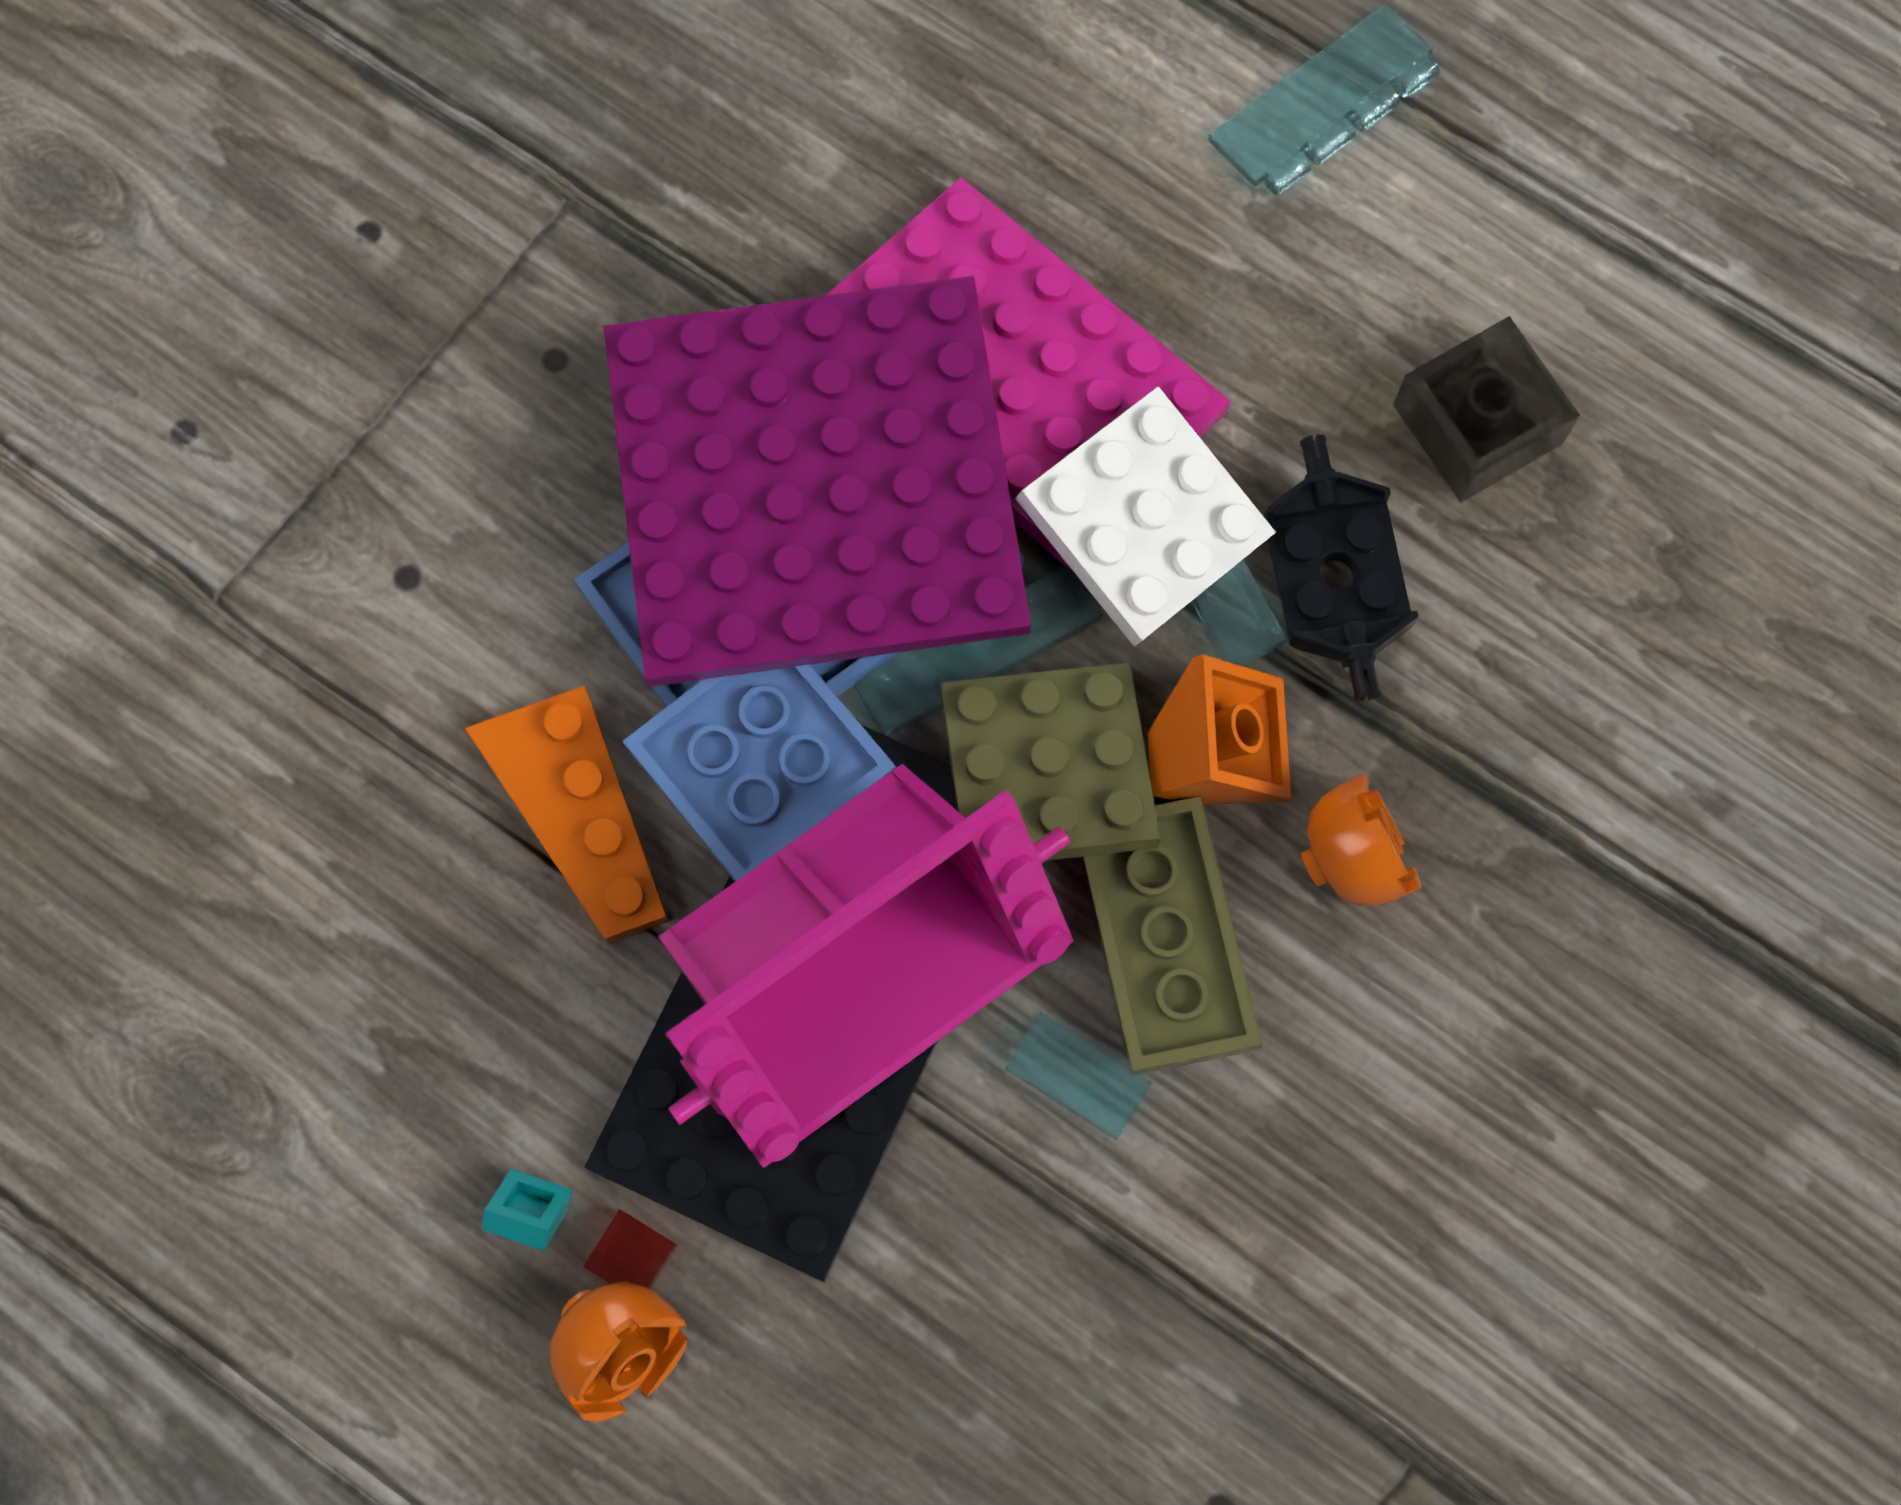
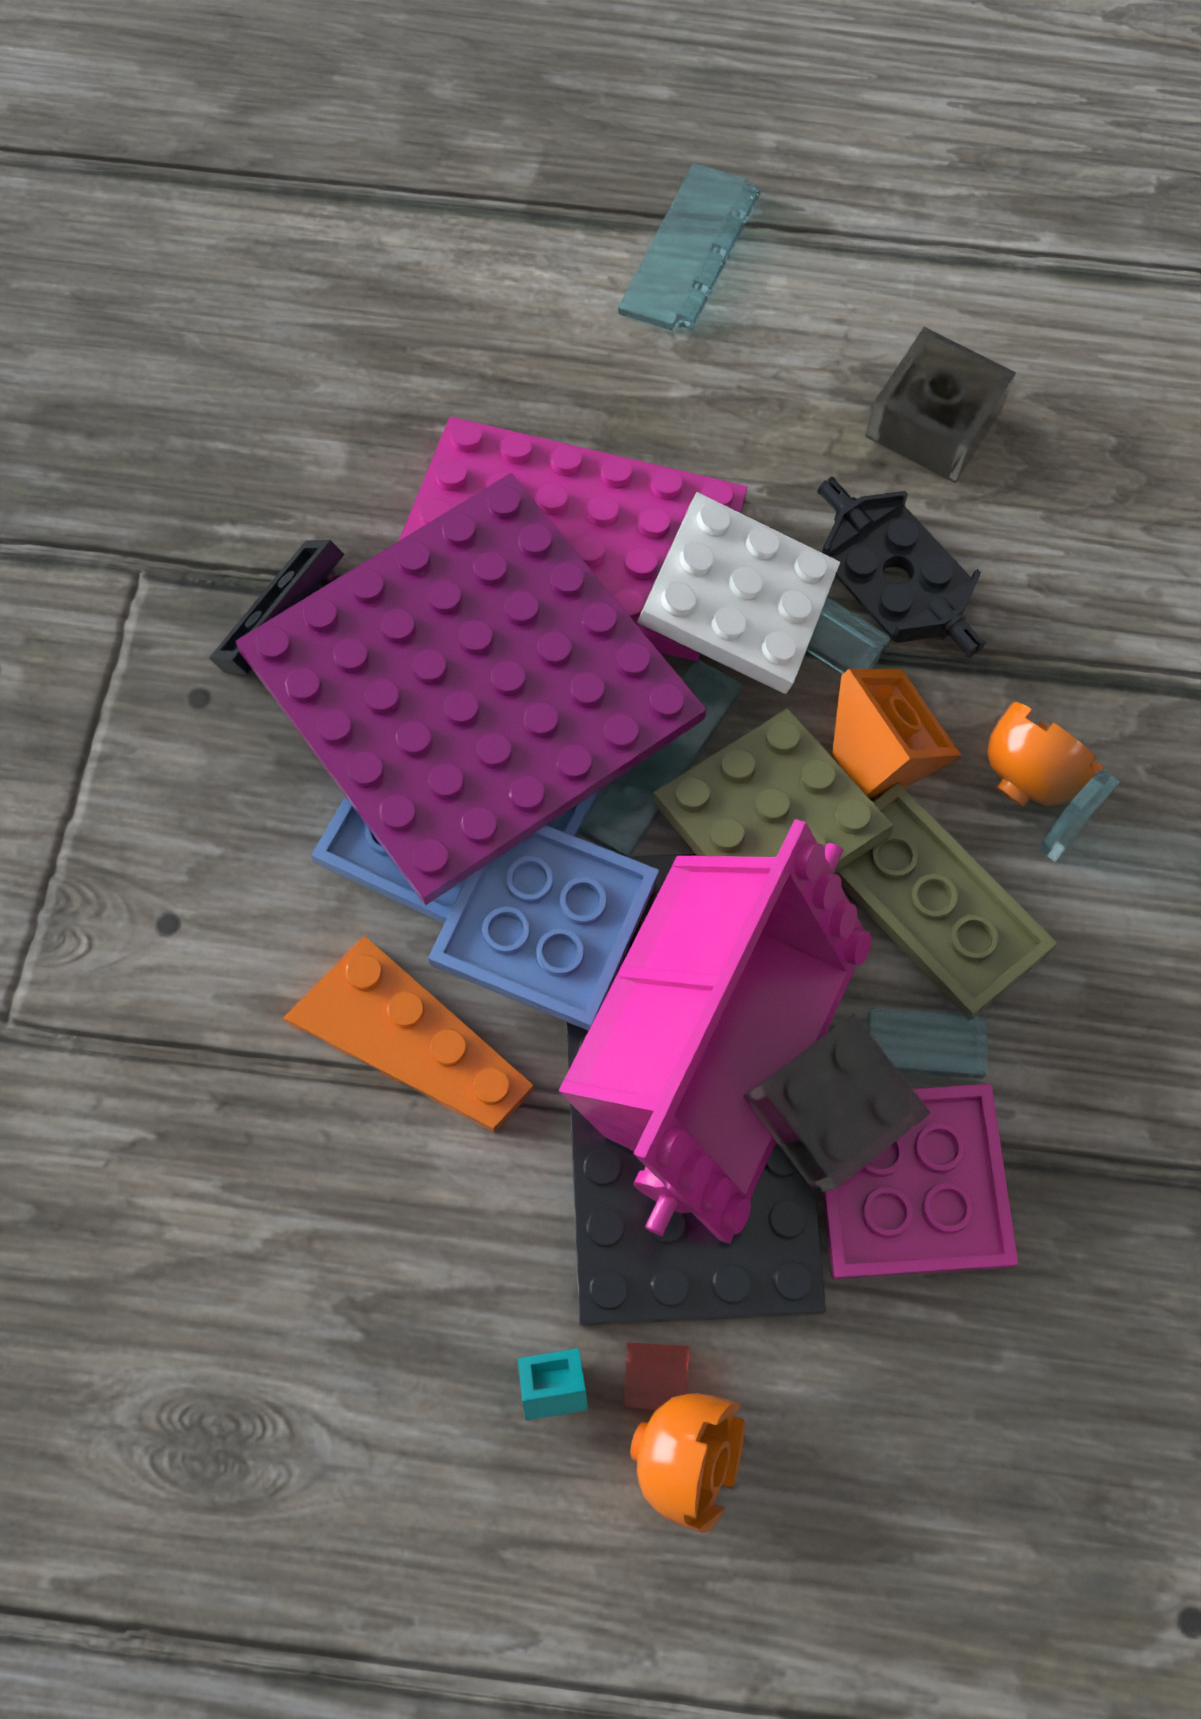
camera: 30 degrees left, 5 degrees down
none -> black plate [209,540,345,675]
none -> clear smoke brick [743,1013,931,1195]
none -> dark pink plate [812,1084,1018,1280]
none -> clear light blue tile [1040,769,1120,862]

